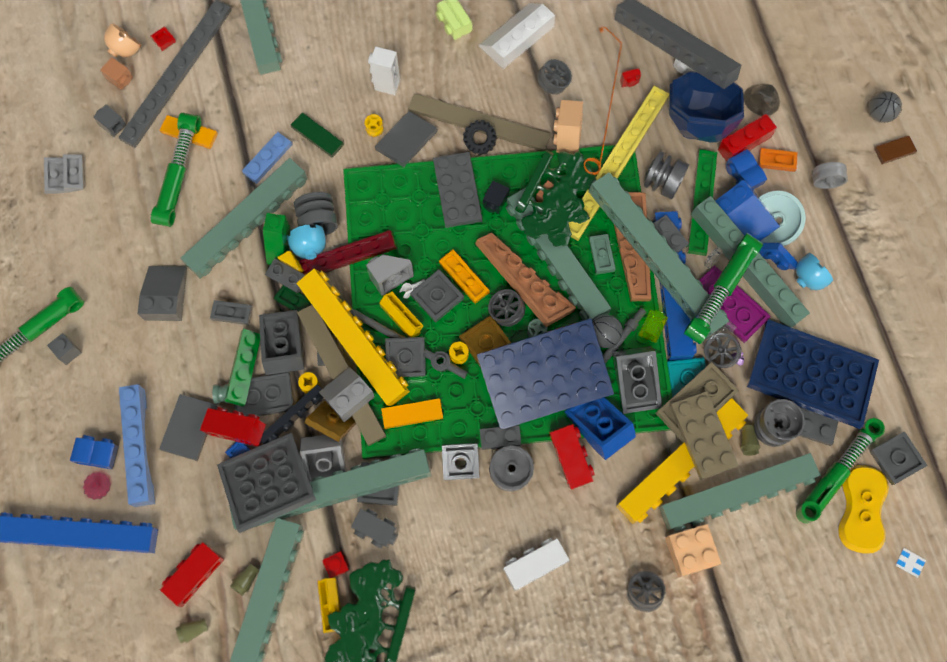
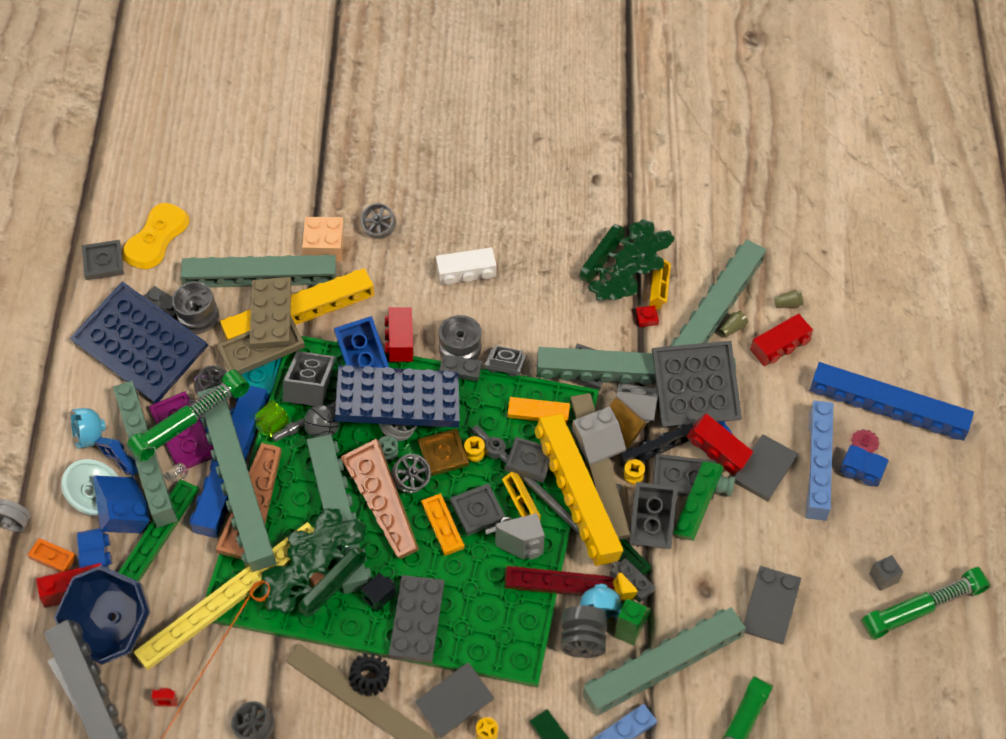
camera: 165 degrees left, 15 degrees down
dark grey plate [210,300,253,325] -> none
dark grey brick [351,508,399,549] -> none
light nougat brick [553,100,583,154] -> none
sand green plate [589,234,615,274] -> none
flat silver wheel [643,151,689,200] -> none
dark grey plate [653,215,689,254] -> none
olive cone [740,425,761,456] -> none
clear smoke hat [744,83,780,116] -> none
green piece [796,418,885,524] -> none
white sticker [896,548,926,578] -> none

